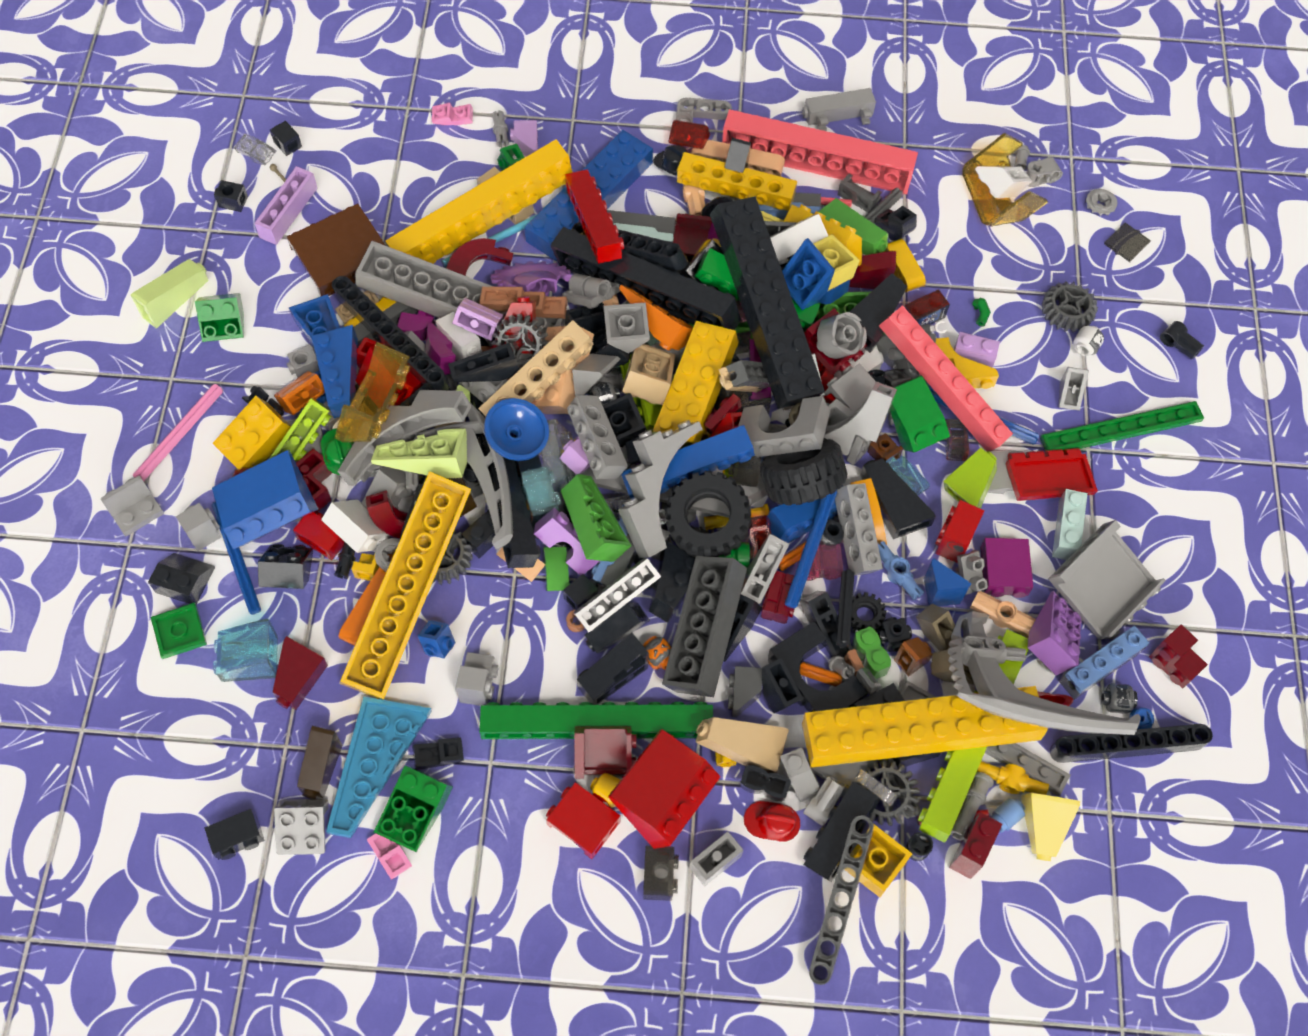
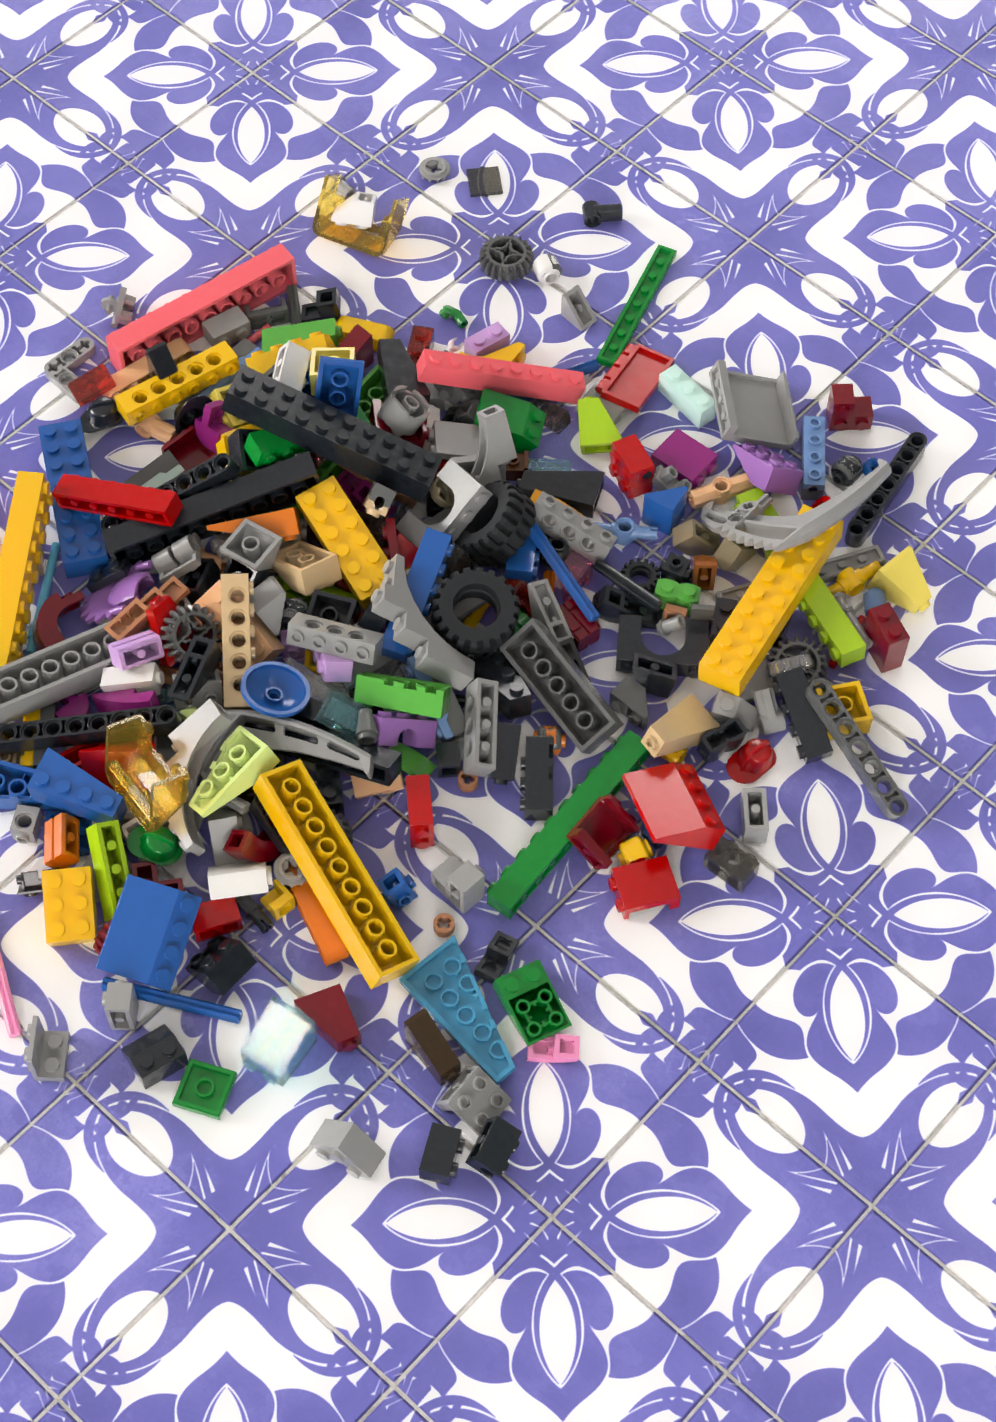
camera: 50 degrees left, 5 degrees down
orange axle [799,662,843,687] -> none
light grey brick [802,88,876,131] -> none
black wheel [905,832,933,861] -> none
light grey piece [1026,157,1063,187] -> none
none -> black plate [86,557,131,593]
none -> light grey hips [101,286,137,328]
none -> light grey brick [201,305,252,347]
none -> light grey brick [309,1118,386,1179]
none -> dark grey cone [355,708,379,745]
none -> red brick [405,774,434,849]
none -> nougat bush [433,913,455,938]
none -> black brick [465,1116,522,1179]

